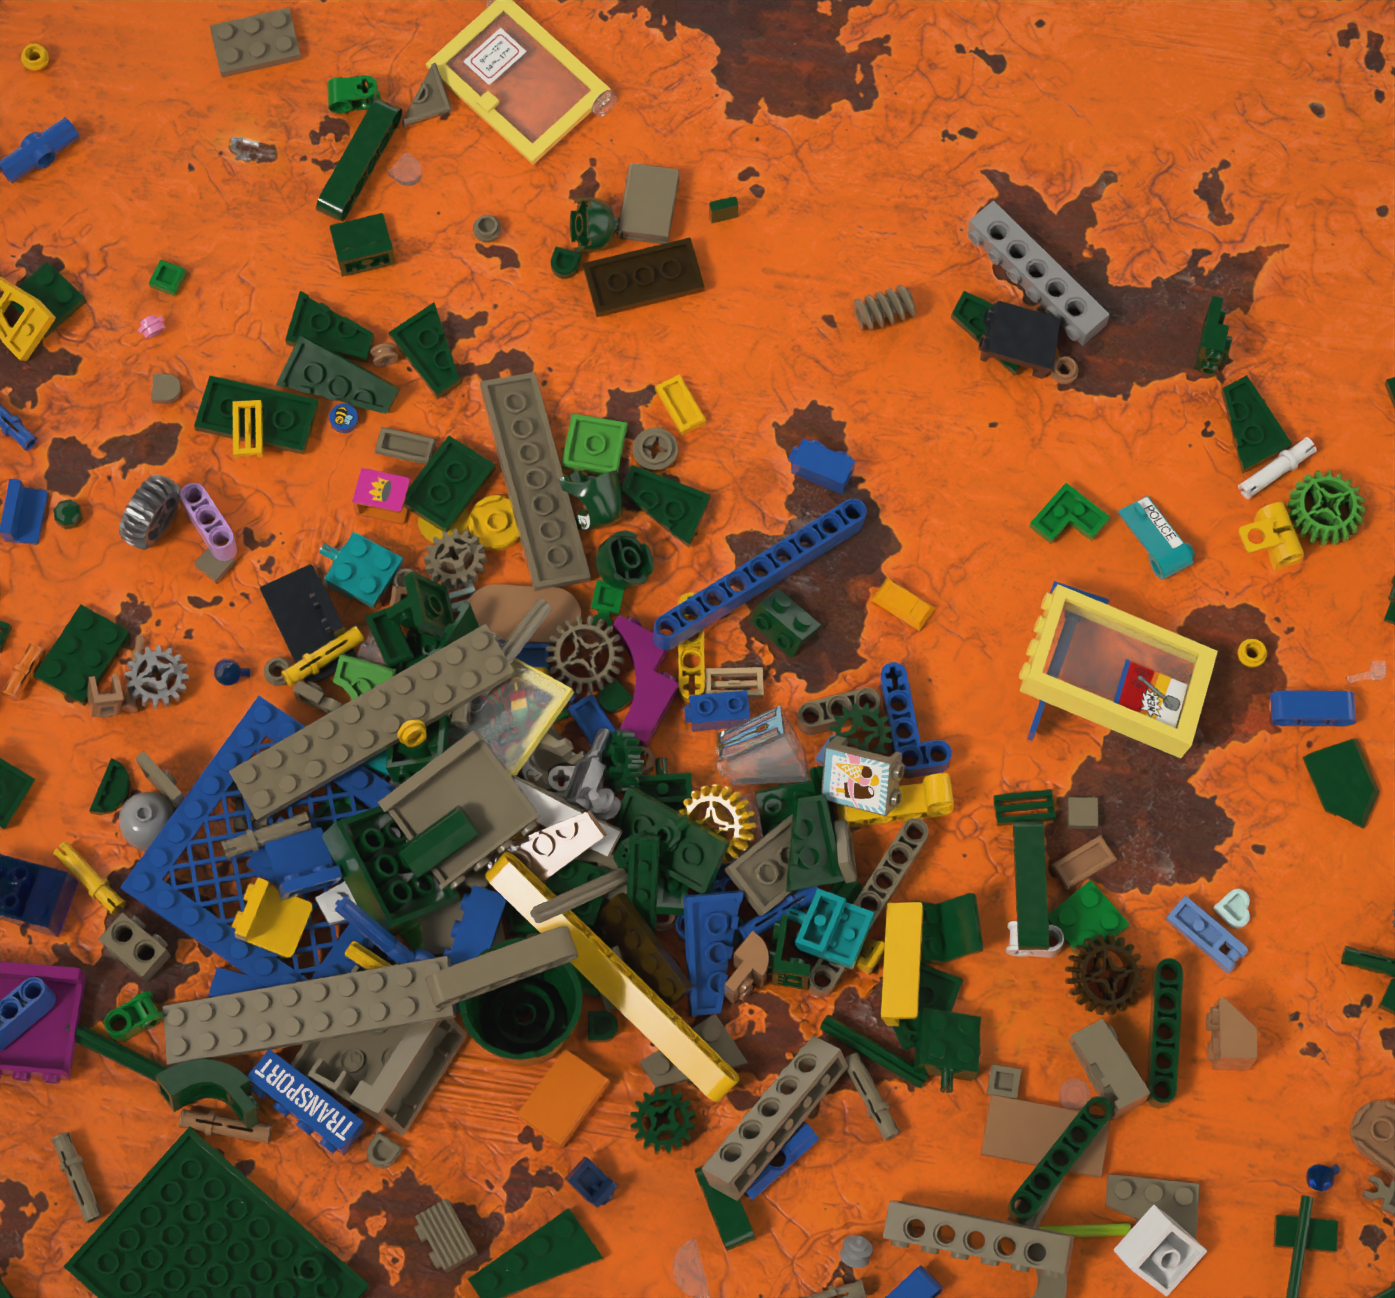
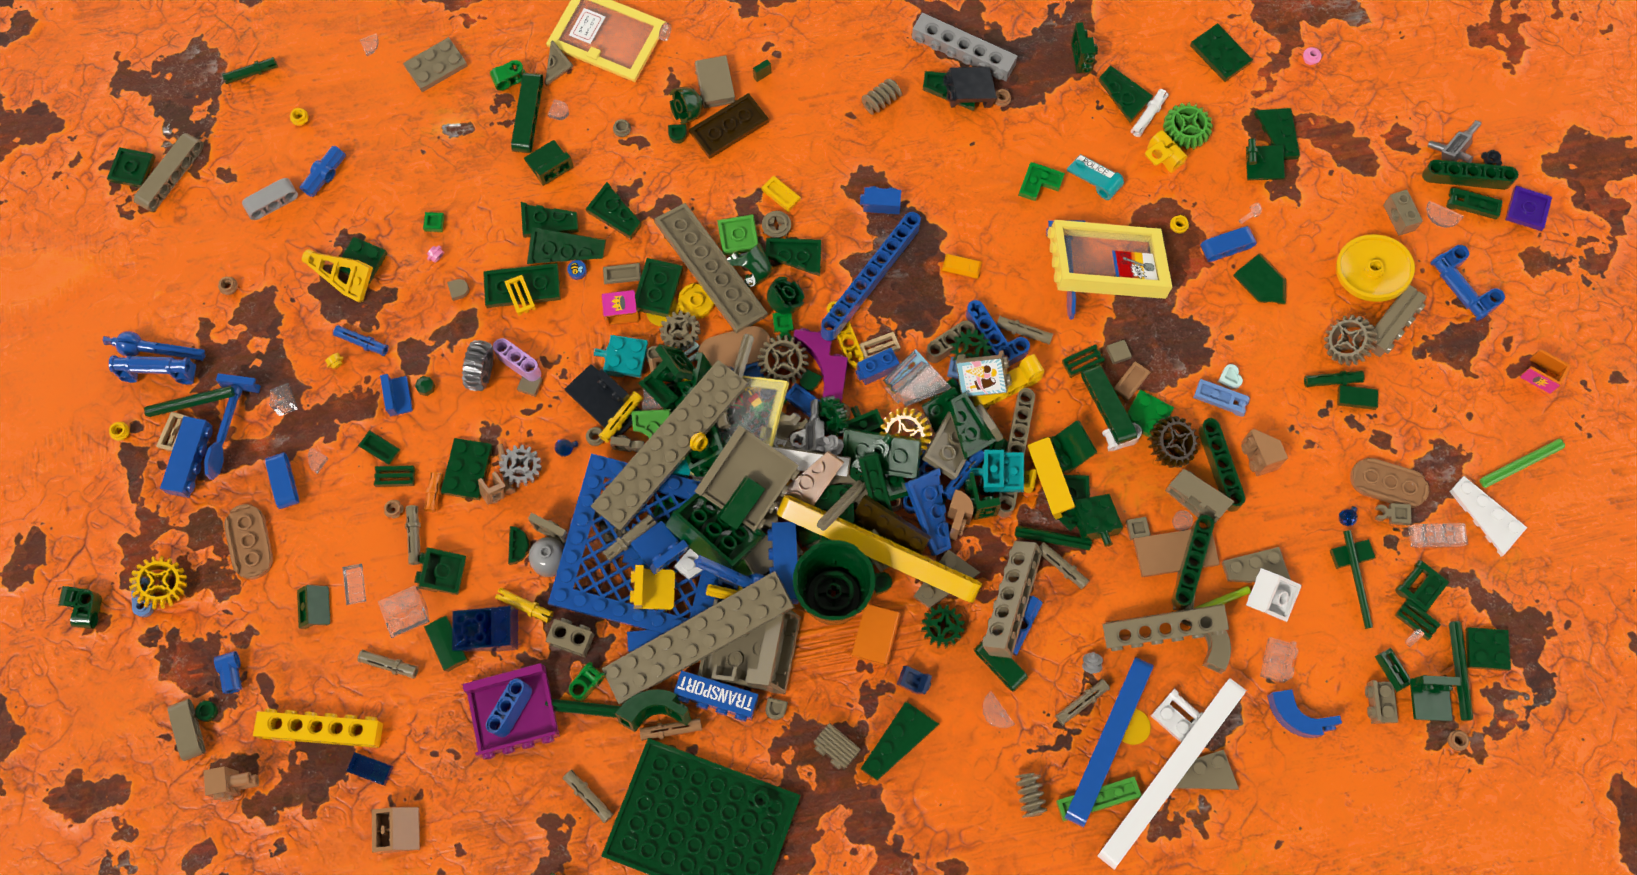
camera: 20 degrees left, 0 degrees up
medium nougat bush [370,343,398,367] -> none
dark tan beam [426,926,578,1008] -> none
dark green bracket [750,588,821,657] -> none
none -> dark tan pin [997,316,1053,345]

